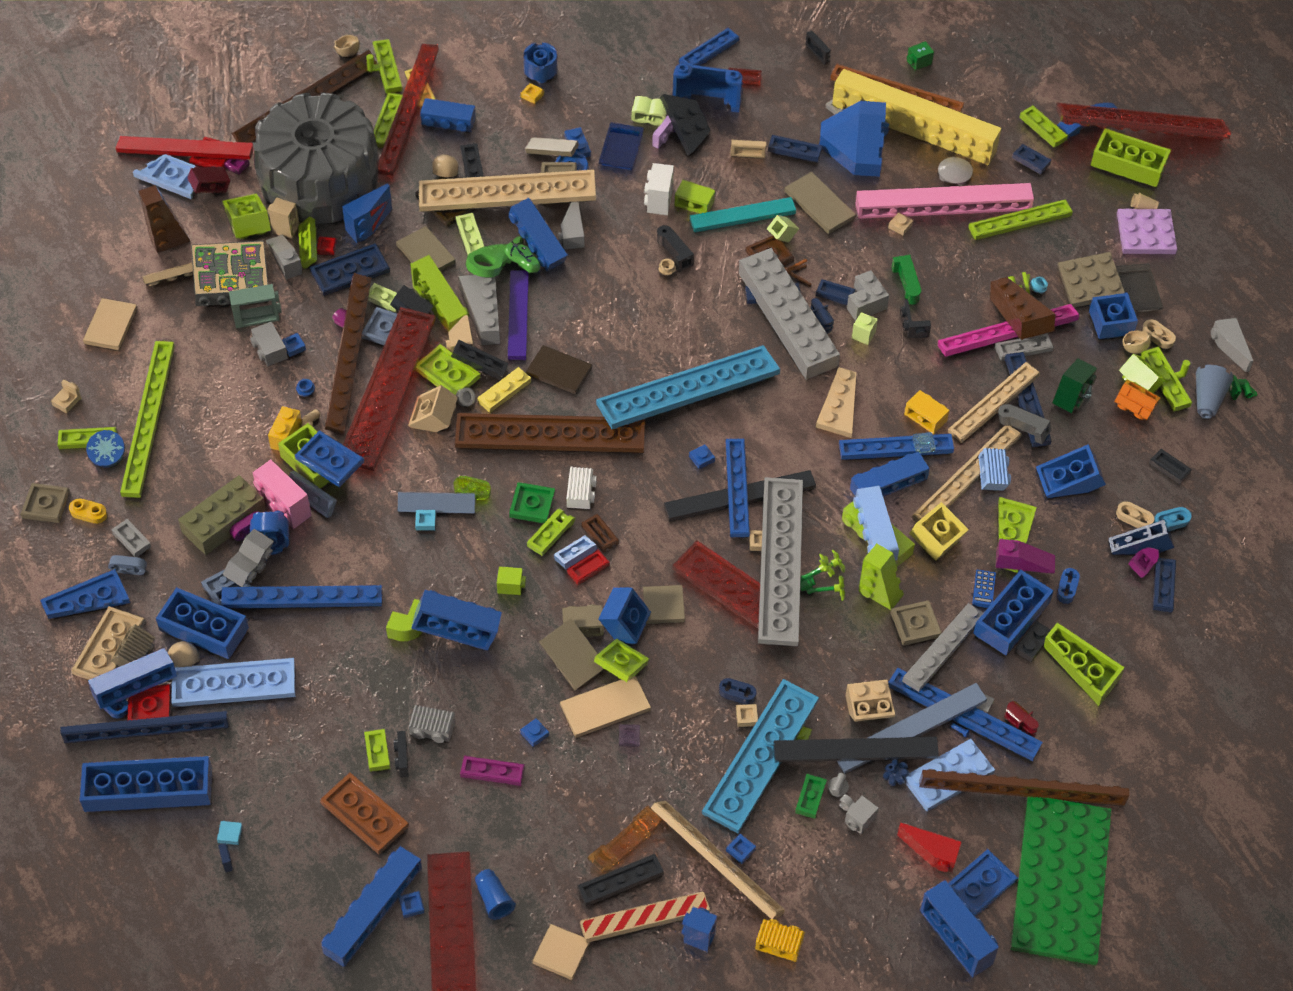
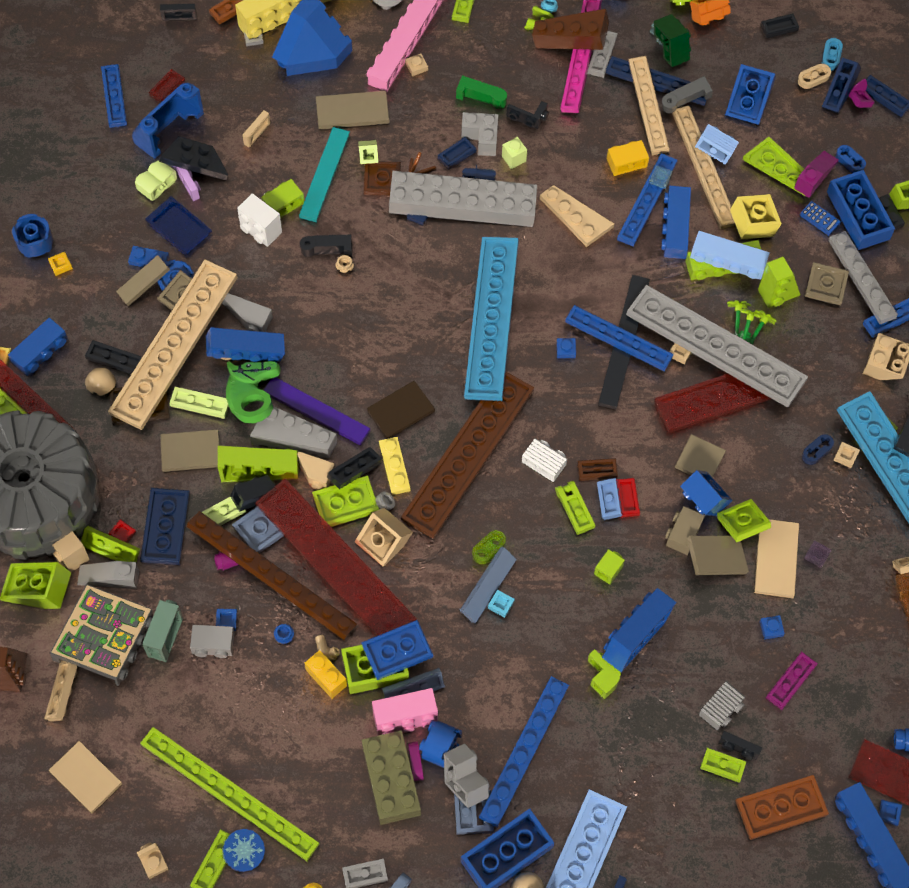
camera: 60 degrees left, 10 degrees up
blue slope [342,183,392,243] -> none
green plate [509,482,555,523] -> none
dark blue plate [768,135,822,162] -> none

